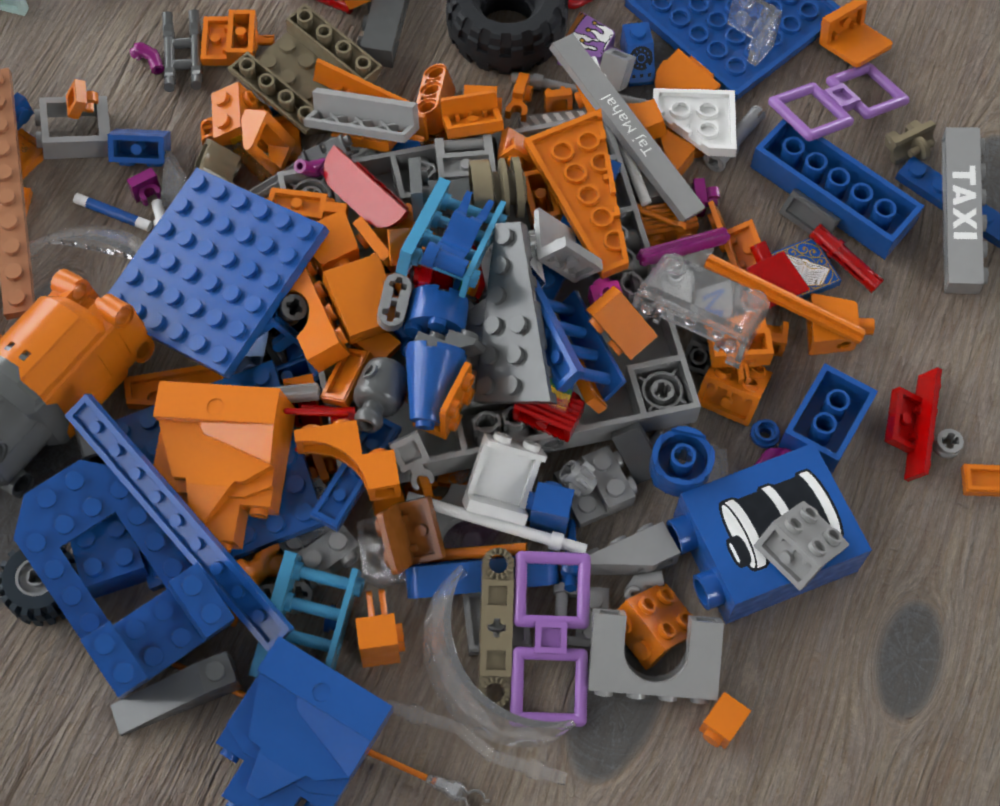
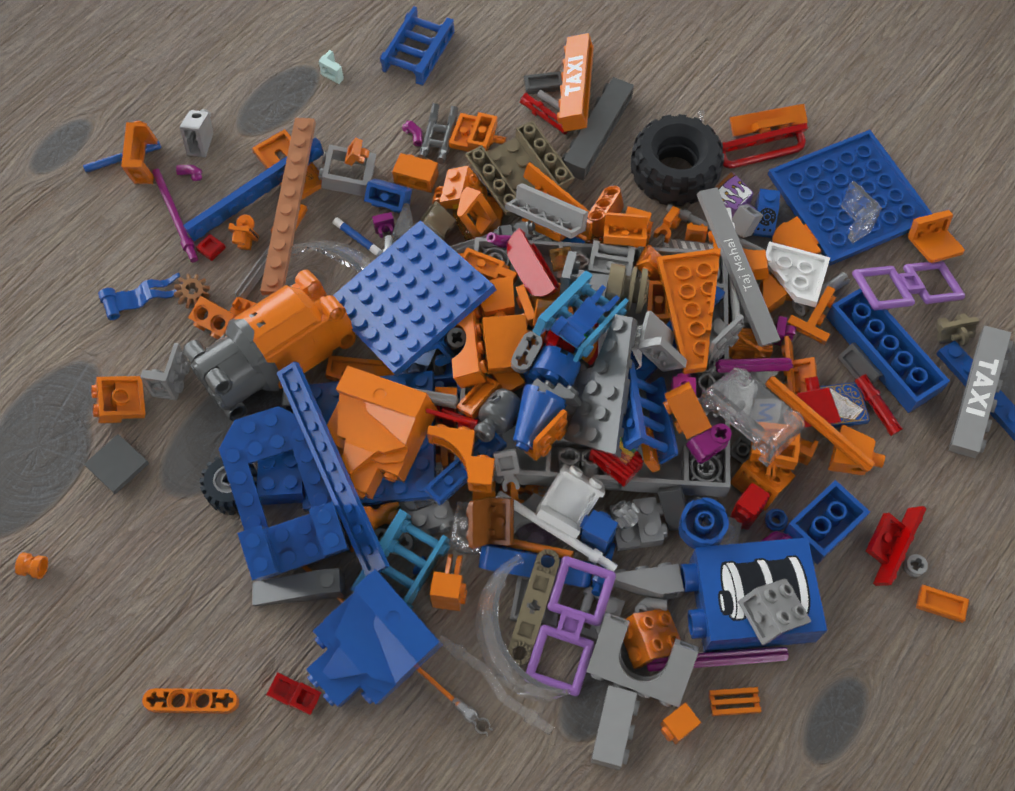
camera: 20 degrees right, 0 degrees up
none -> orange brick [392,153,439,193]
none -> clear orange plate [549,246,571,272]
none -> light grey brick [591,685,640,770]
none -> magenta axle [646,646,789,671]
none -> magenta piece [686,423,731,464]
none -> light grey bracket [707,314,744,365]
none -> orange tile [709,687,762,716]
none -> red brick [729,483,770,530]
none -> orange bracket [787,286,836,345]

